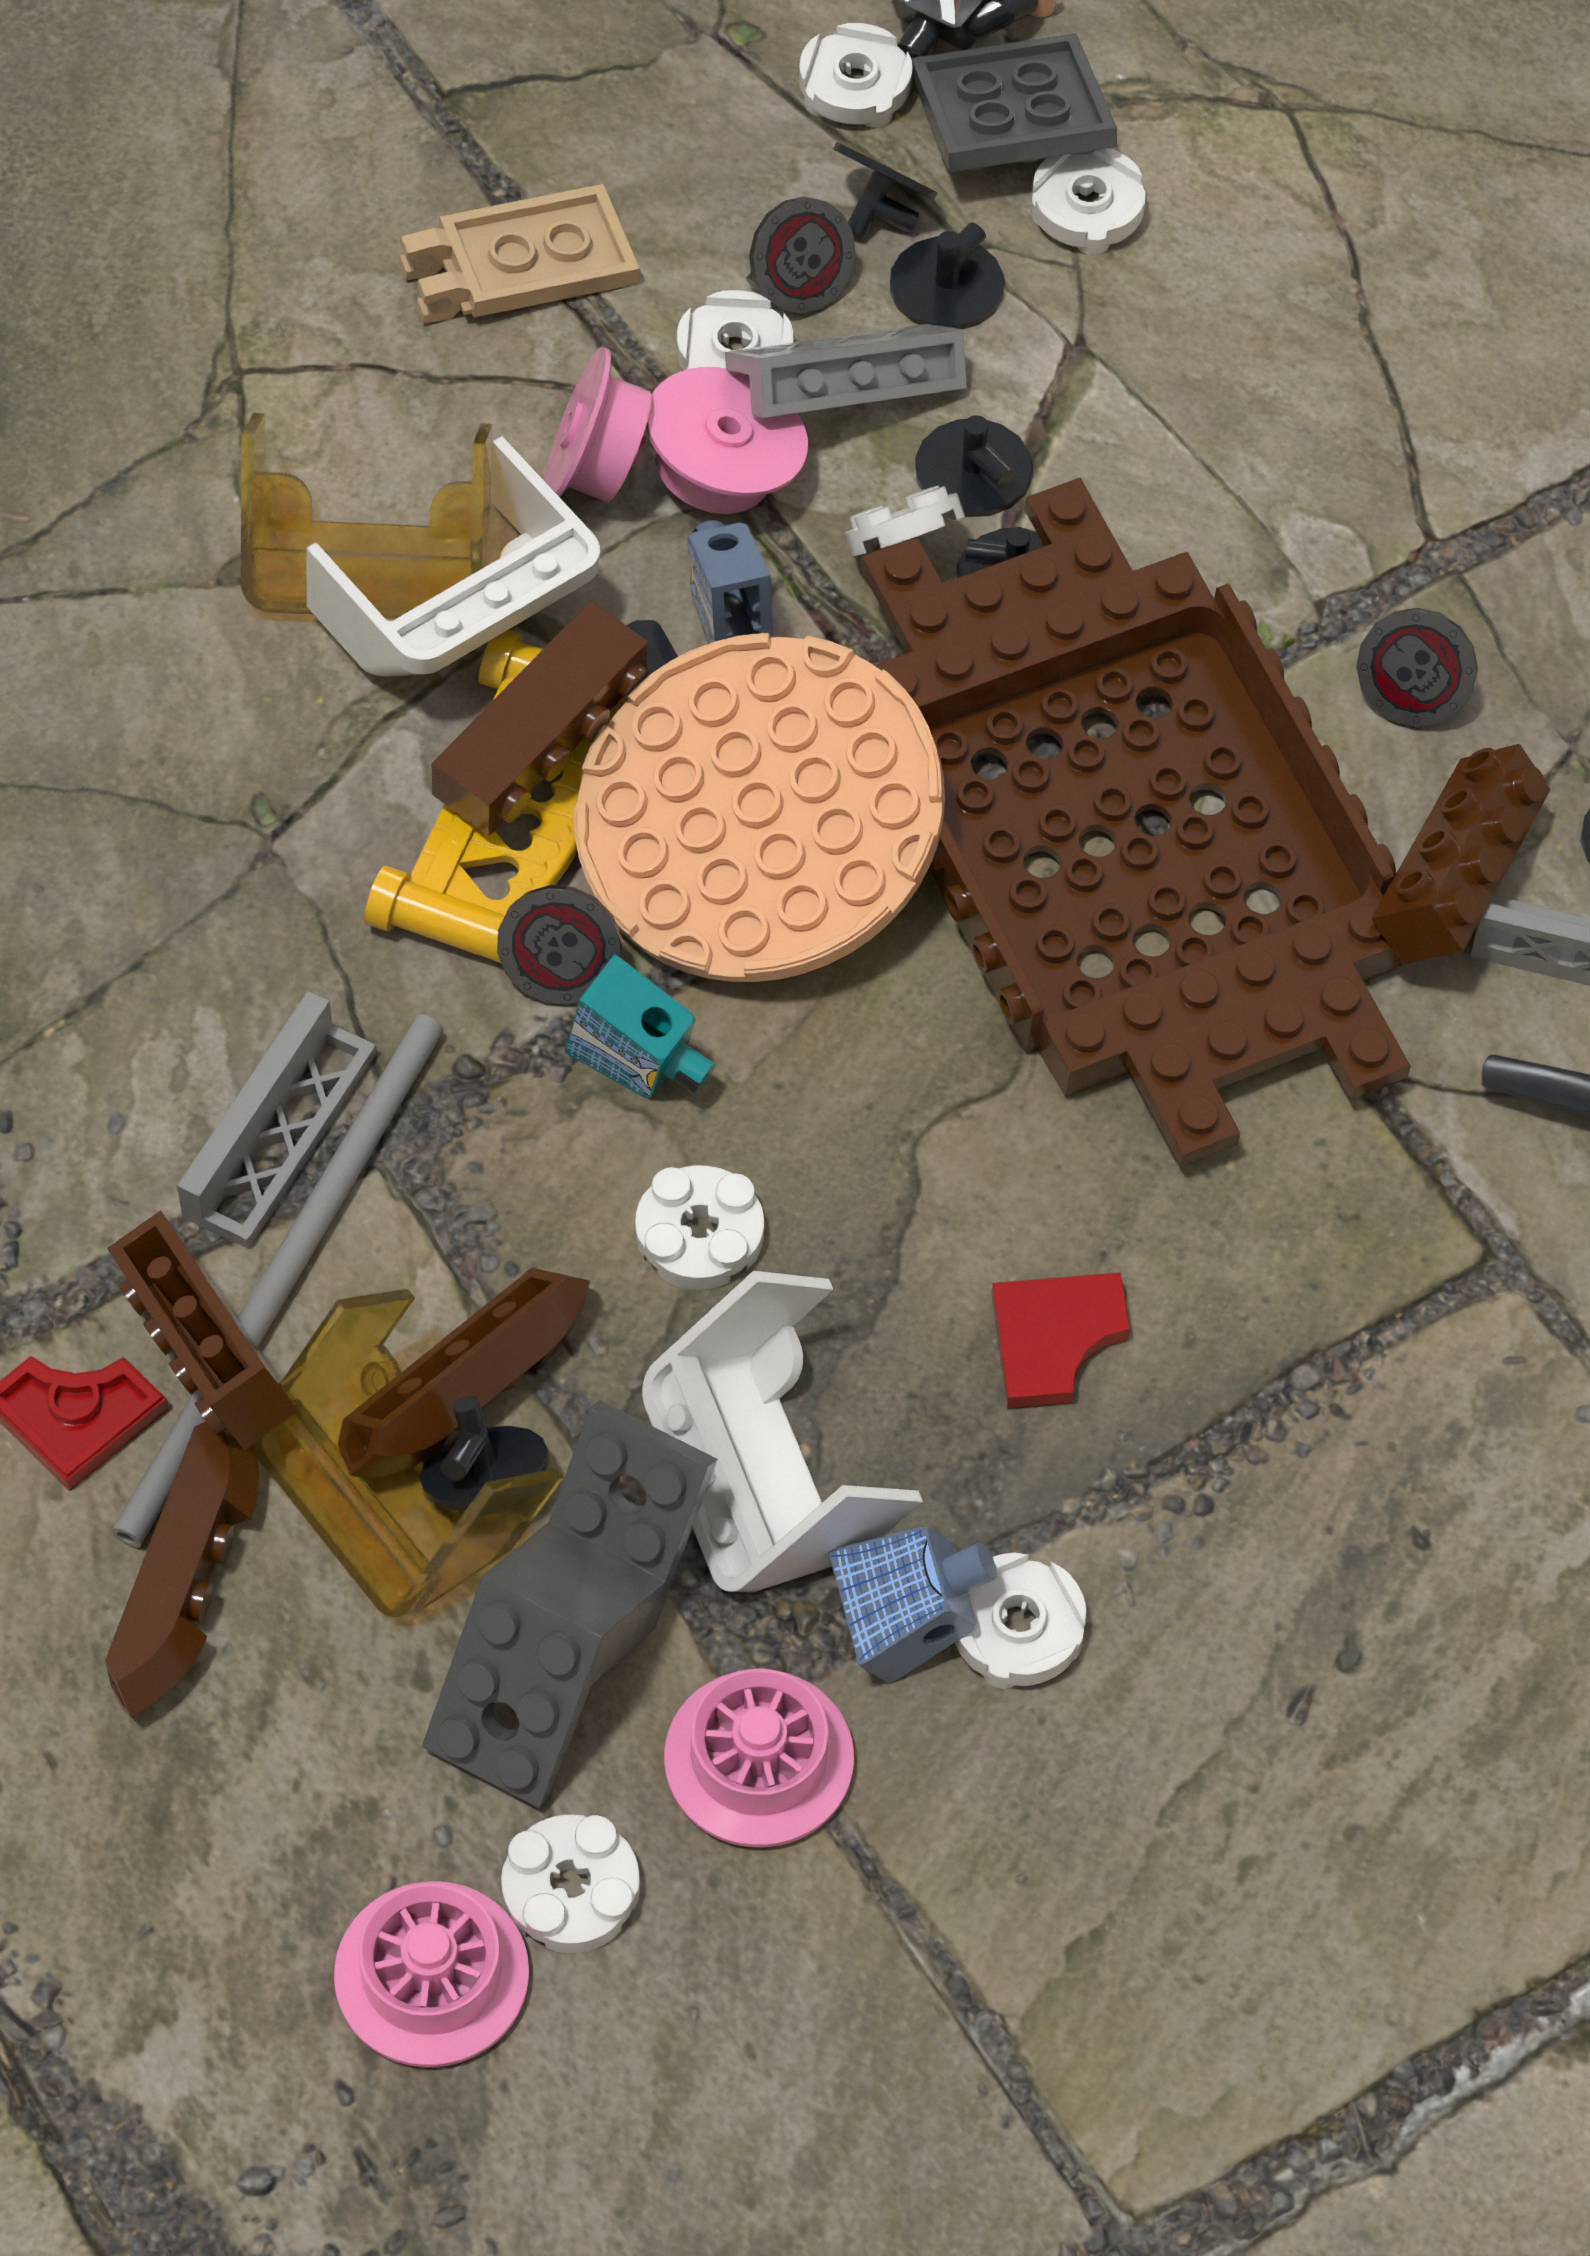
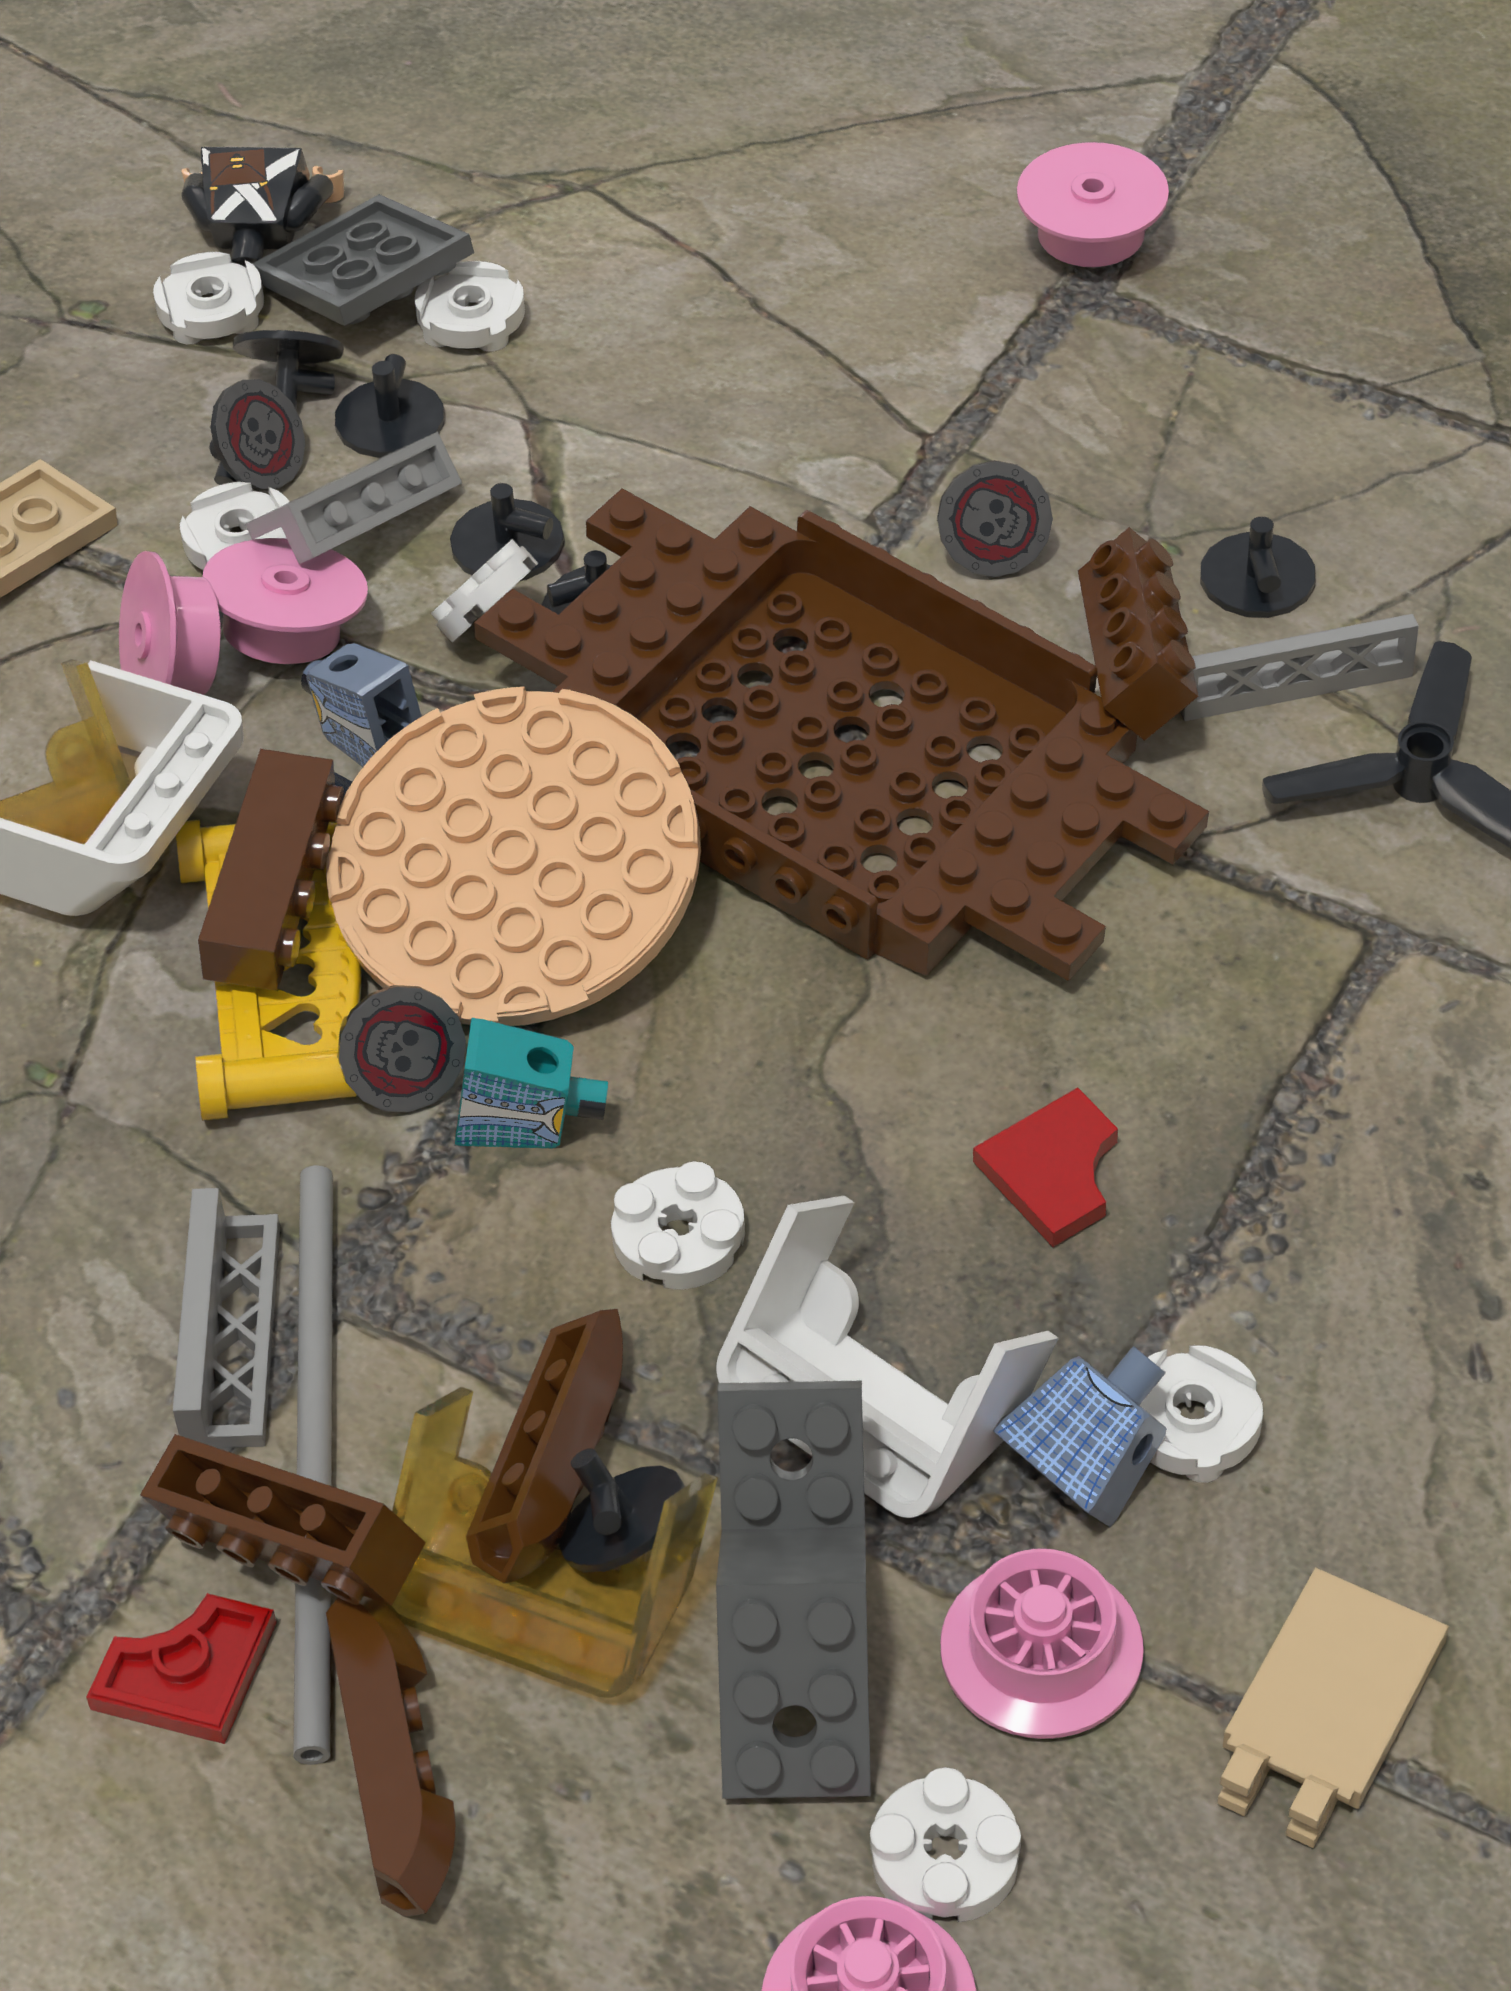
camera: 25 degrees left, 10 degrees down
none -> tan tile [1218,1567,1449,1848]

